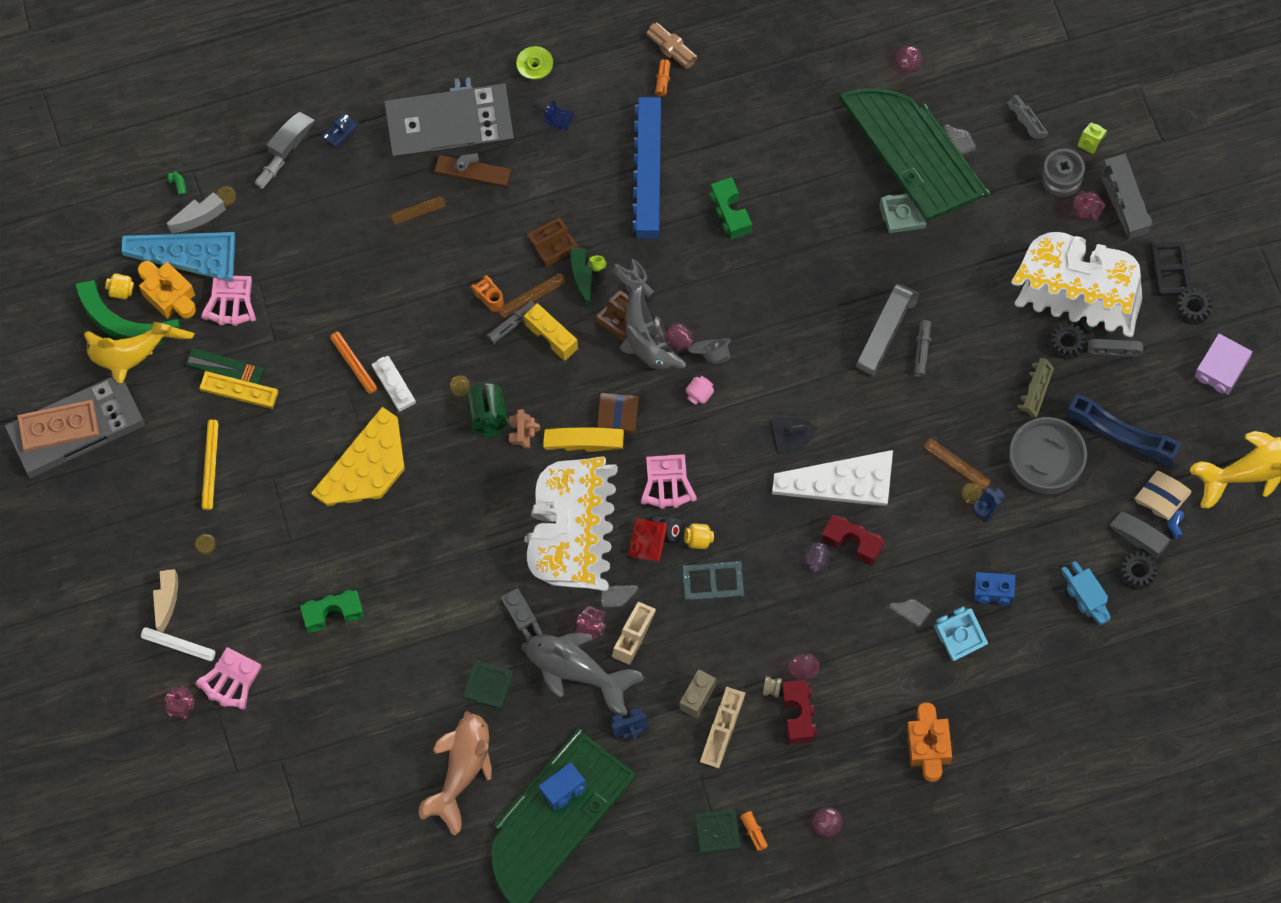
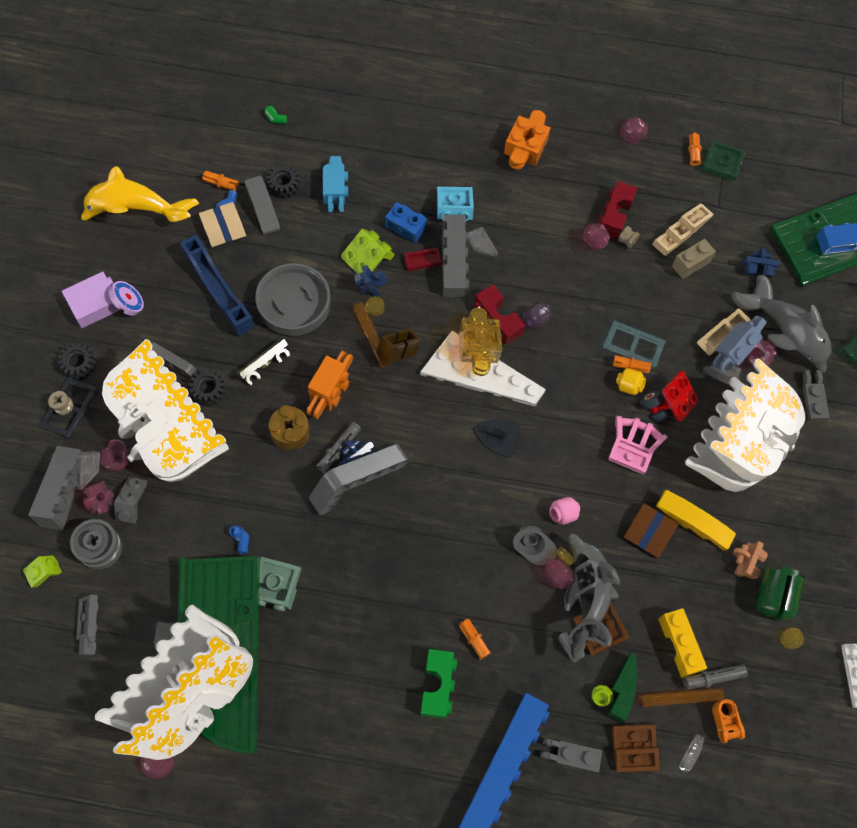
camera: 160 degrees left, 0 degrees up
none -> dark tan wheel [48,391,74,415]
none -> clear tile [76,451,100,490]
none -> white animal [94,605,253,760]
none -> clear pink hair [100,440,130,472]
none -> lavender tile [109,281,144,316]
none -> dark grey bracket [114,477,147,524]
none -> orange axle [202,171,239,191]
none -> blue arm [229,525,249,554]
none -> green arm [265,105,287,124]
none -> pearl gold brick [269,405,309,451]
none -> orange brick [306,351,353,419]
none -> dark blue hips [338,439,374,465]
none -> lime bracket [341,229,395,274]
none -> dark brown piece [376,328,421,365]
none -> dark red tile [403,247,443,272]
none -> dark grey wedge [442,215,469,297]
none -> clear yellow brick [459,308,502,376]
none -> orange axle [459,619,491,660]
none -> dark grey hinge [540,739,602,773]
none -> clear yellow tile [556,546,575,566]
none -> orange axle [613,355,651,373]
none -> clear tile [679,734,704,772]
none -> sand blue hinge [713,316,767,372]

